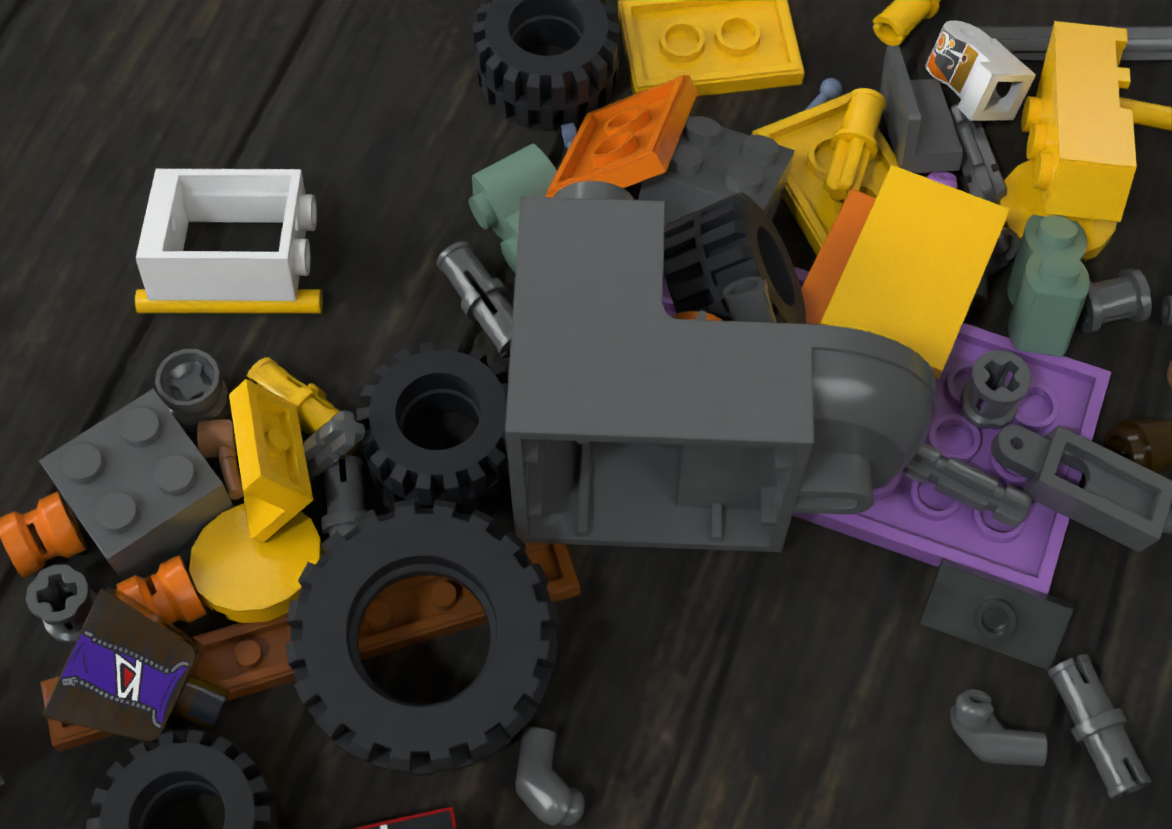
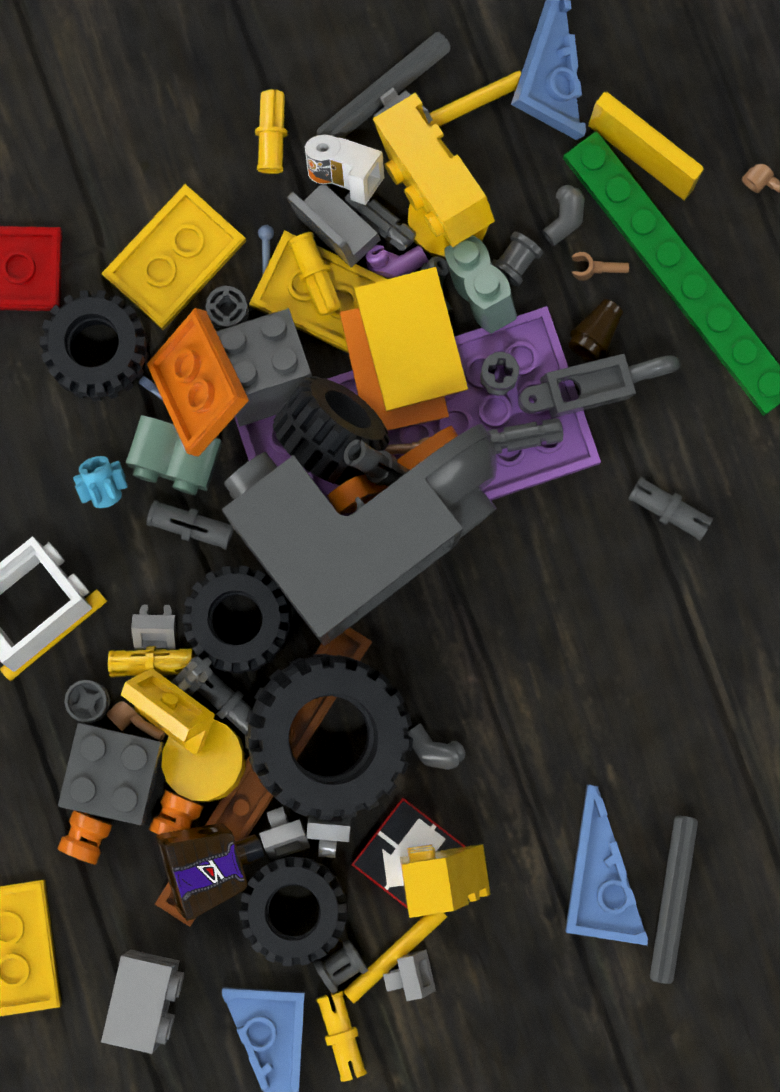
camera: 40 degrees left, 20 degrees up
dark grey bush [26,564,97,644] -> none
pearl dark grey plate [919,557,1073,670] -> none
dark grey arm [950,689,1047,767] -> none
none -> medium azure gear [73,456,128,508]
none -> light grey tile [131,605,177,651]
none -> dark grey wheel [205,285,250,331]
none -> light grey tile [259,807,310,861]
none -> light grey tile [306,815,351,858]

